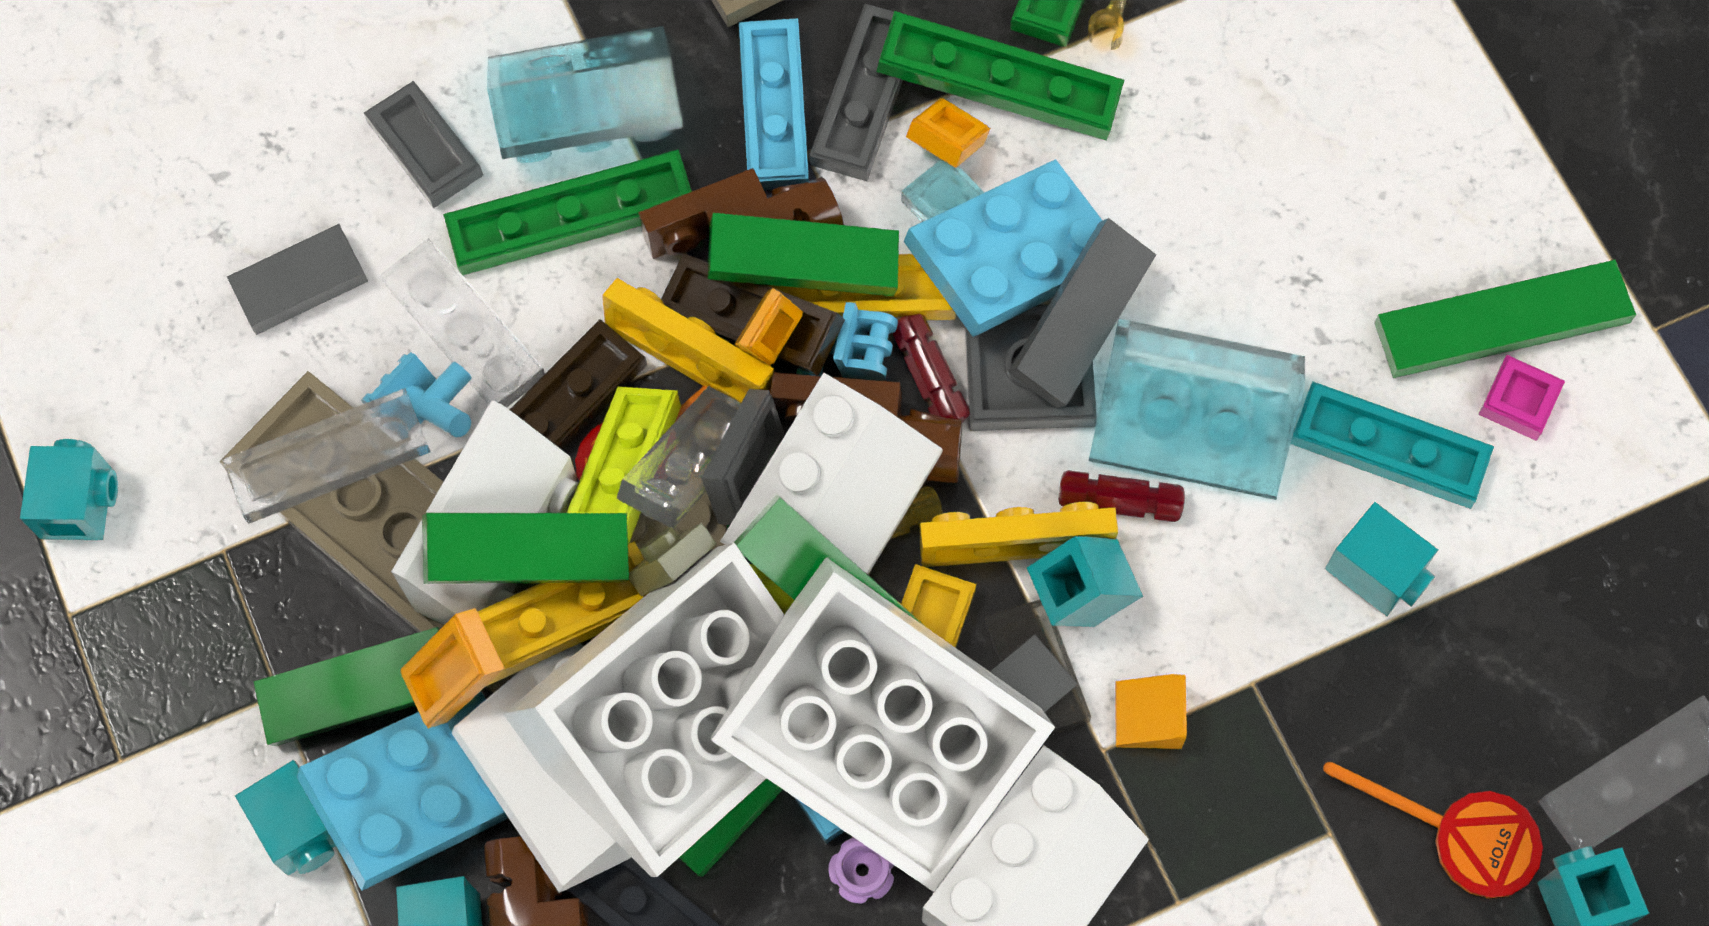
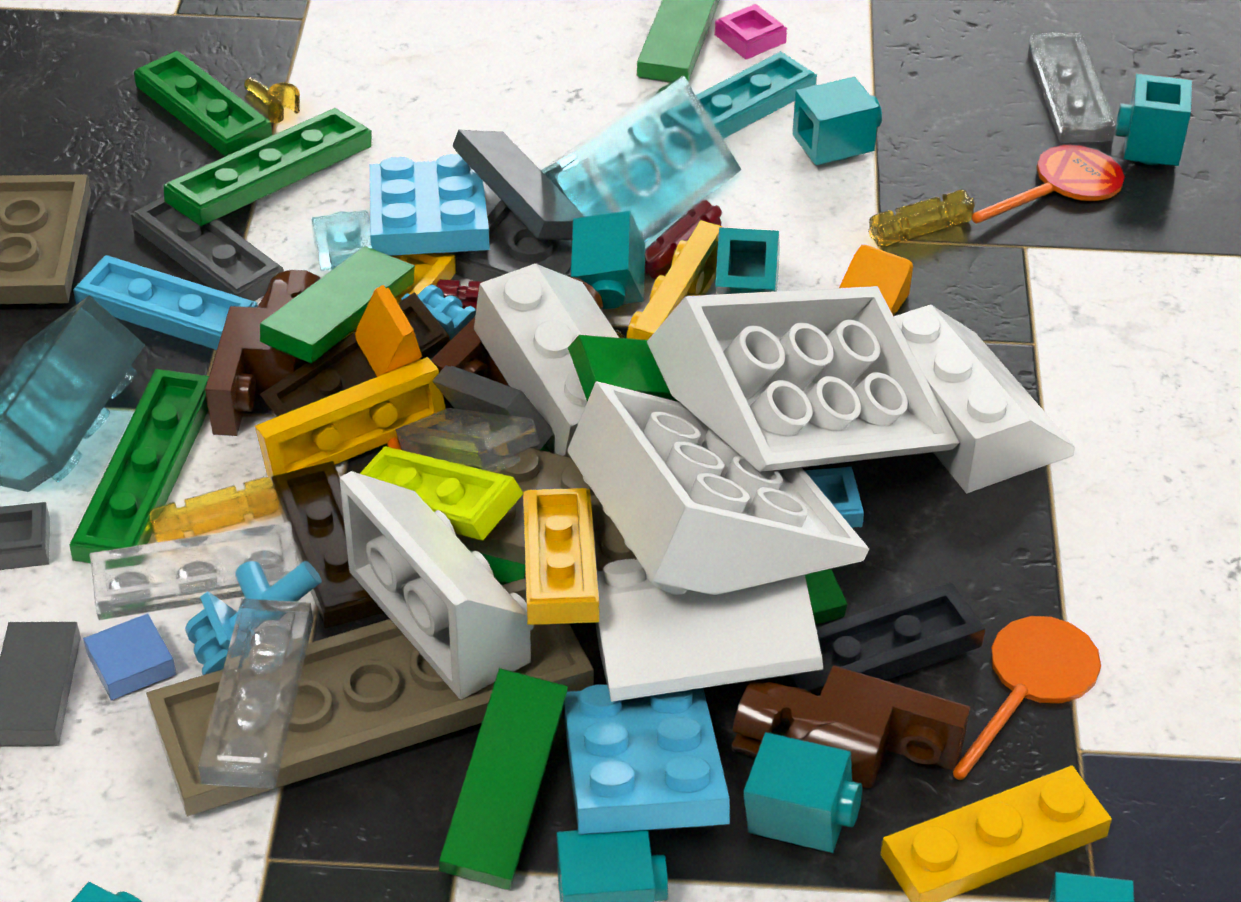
camera: 65 degrees left, 25 degrees down
light orange tile [400,608,505,729] -> none
green tile [422,513,629,584] -> none
olive plate [629,522,717,596] -> none
lavender plate [828,838,894,904] -> none
light orange tile [906,98,991,168] -> none
none -> medium blue tile [83,613,176,700]
none -> clear yellow axle [149,476,279,546]
none -> teal brick [571,210,646,309]
none -> clear yellow axle [868,189,975,247]

